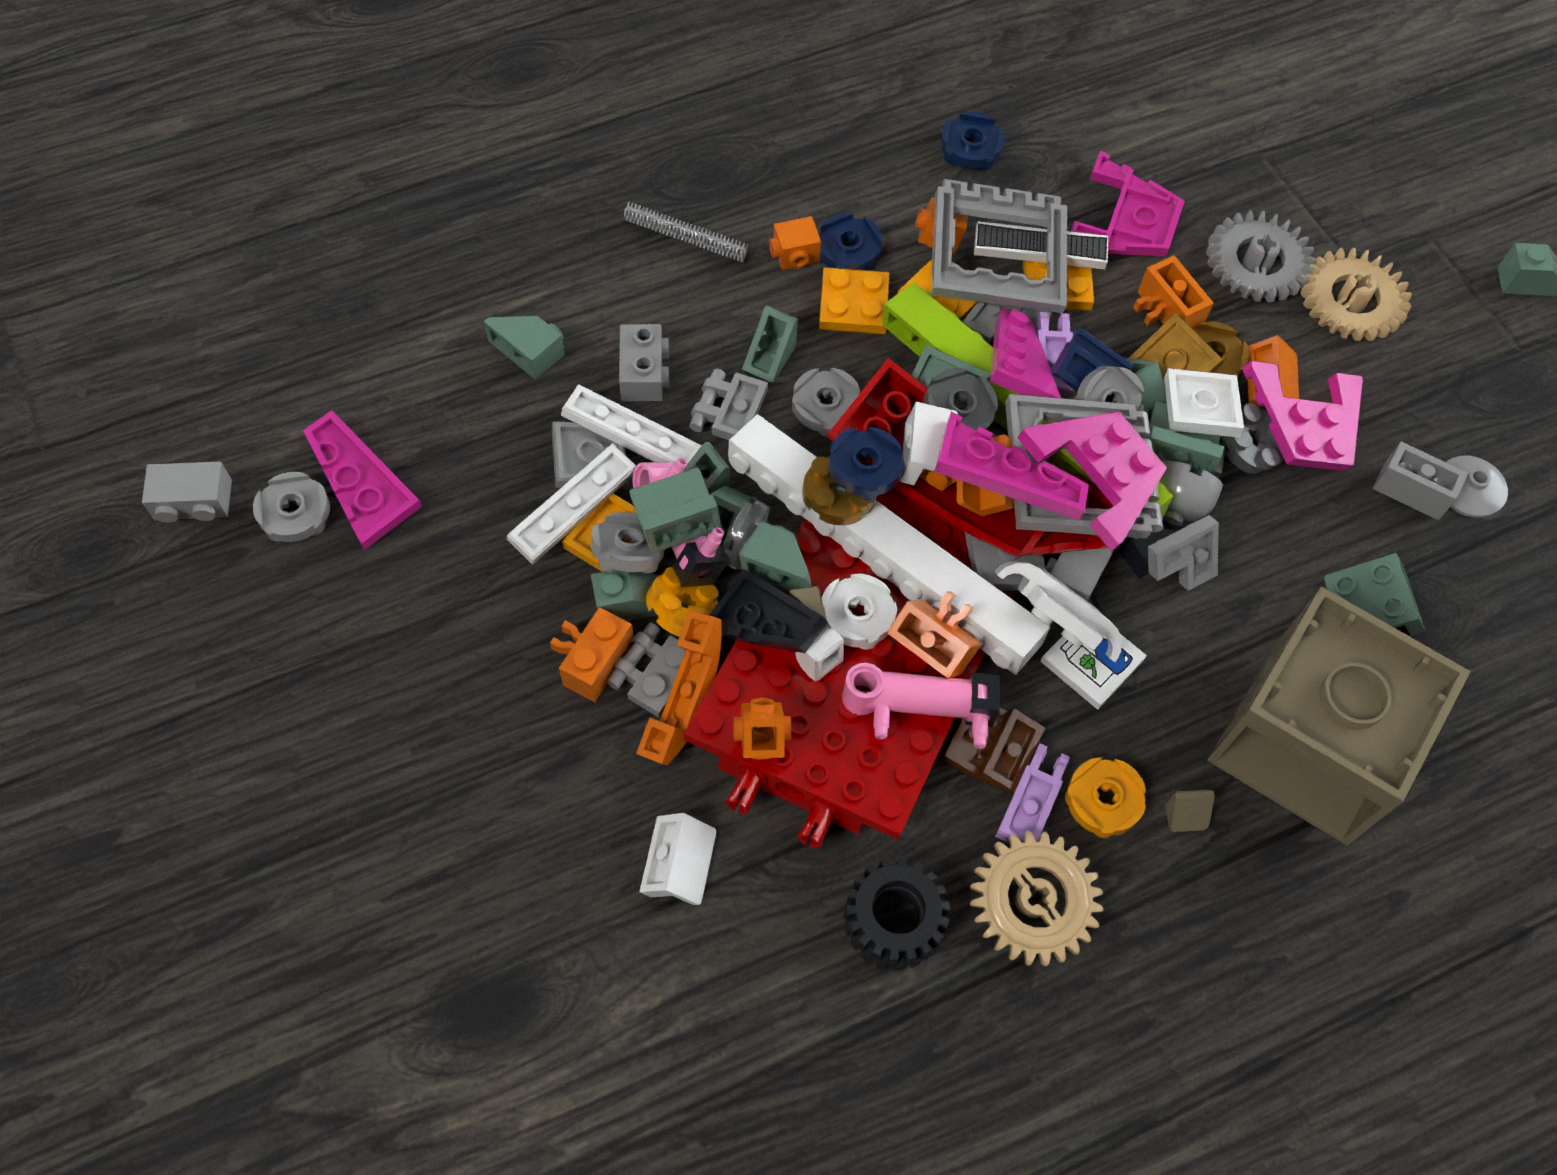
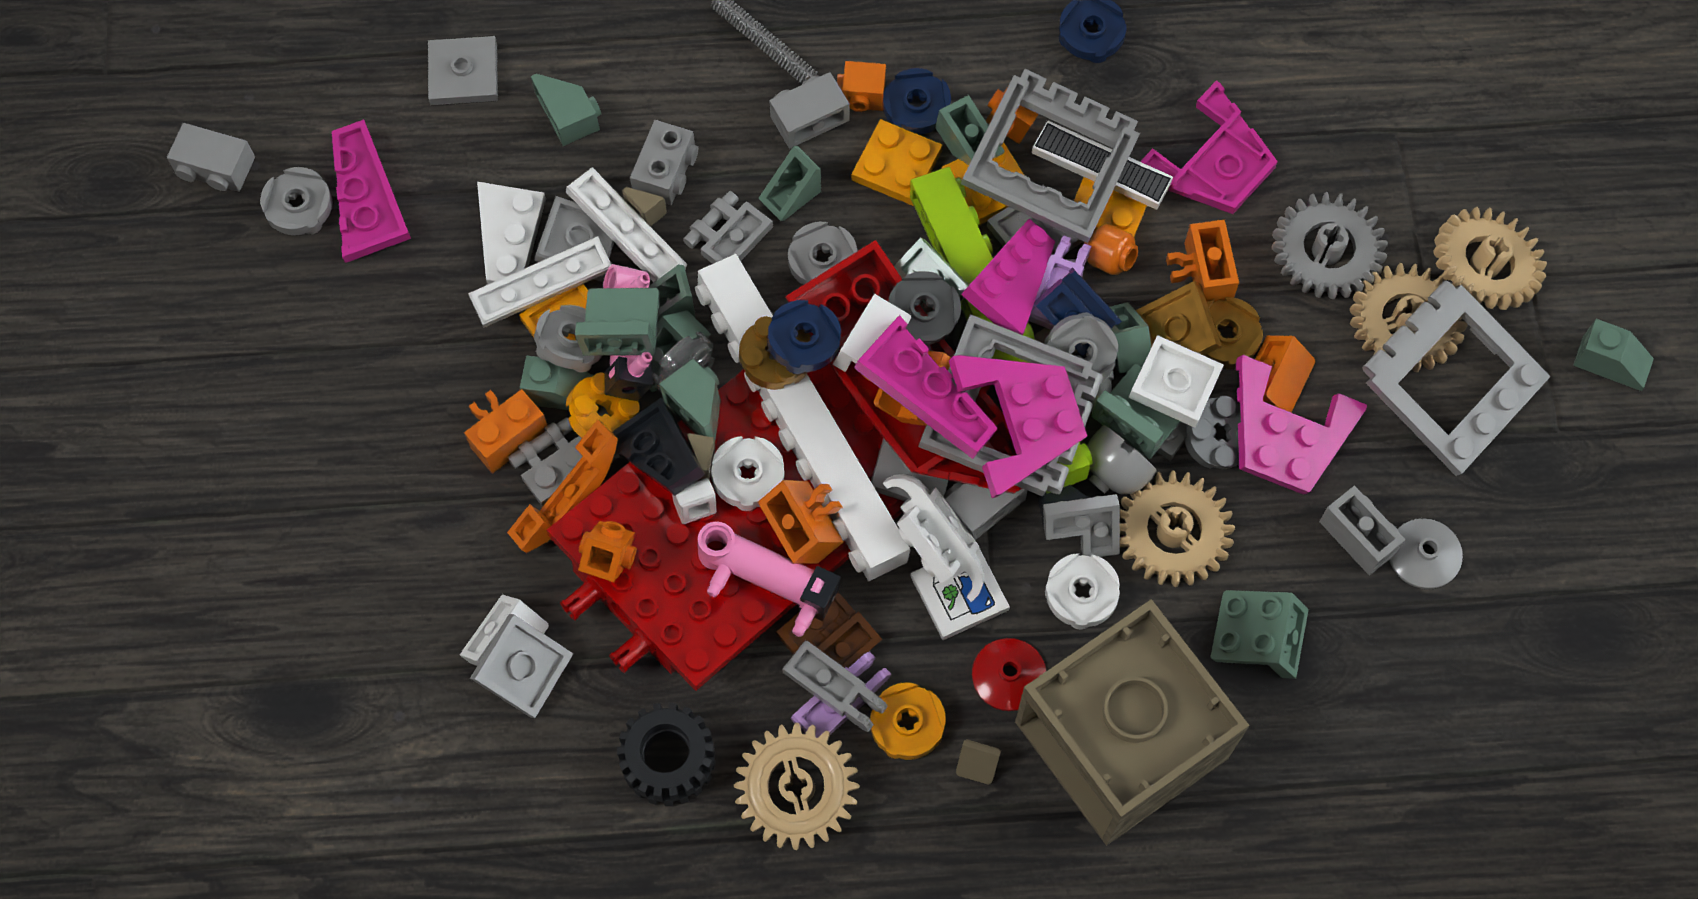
camera: 25 degrees right, 5 degrees up
none -> light grey plate [428,36,498,105]
none -> light grey plate [470,614,573,718]
none -> white wing [477,182,546,284]
none -> dark tan slope [622,187,667,227]
none -> light grey brick [769,72,850,149]
none -> light grey hinge [782,640,888,732]
none -> sand green slope [935,95,1005,165]
none -> red dish [972,638,1046,711]
none -> white plate [1045,554,1120,630]
none -> orange head [1084,224,1138,275]
none -> tan gear [1120,470,1235,587]
none -> light grey hinge [1362,280,1551,476]
none -> tan gear [1433,207,1547,310]

